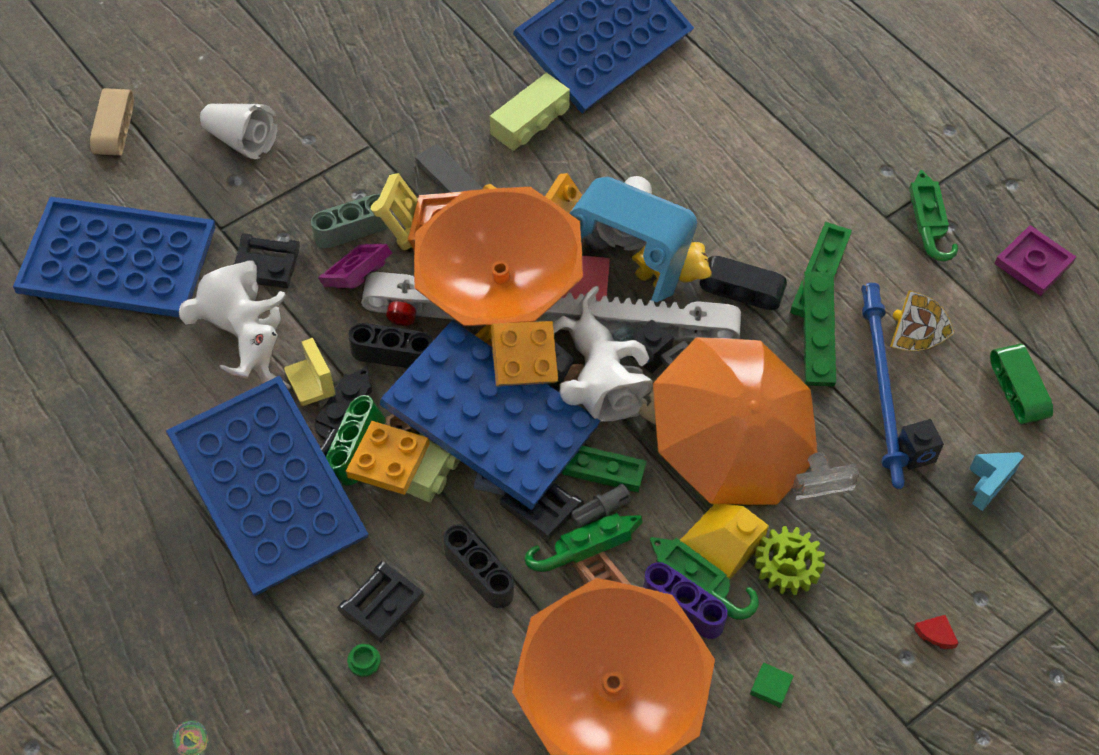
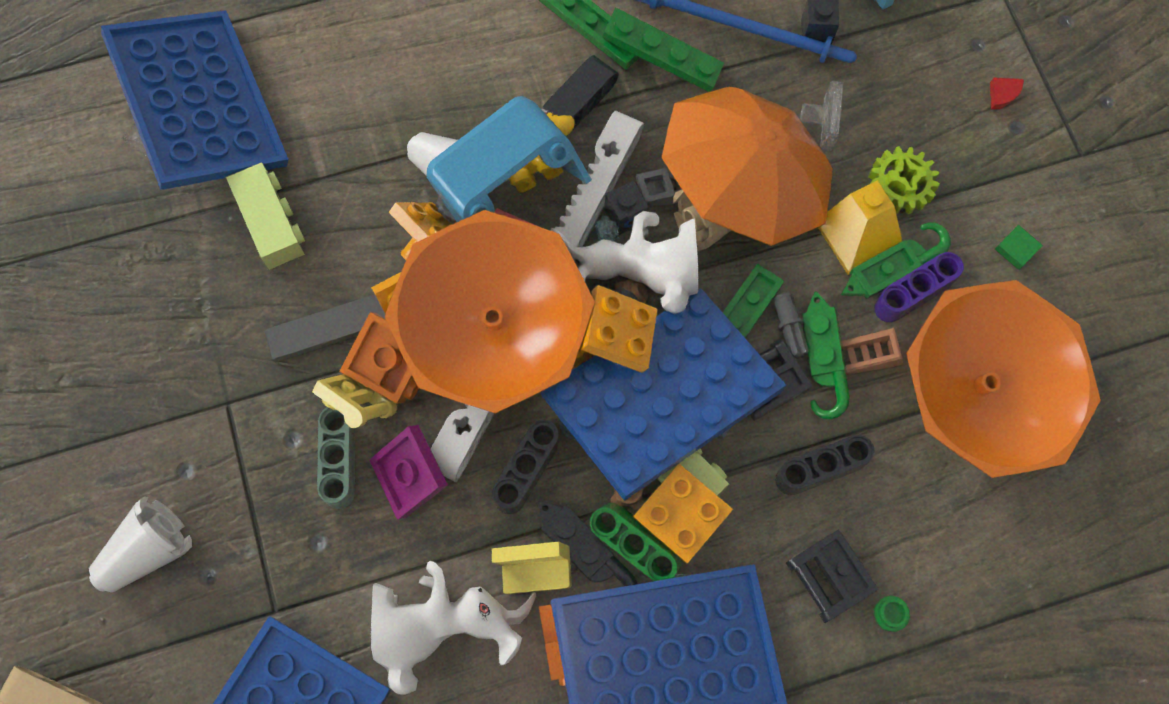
camera: 70 degrees left, 15 degrees up
black plate [234,233,300,288] -> none
red tile [386,301,417,326] -> none

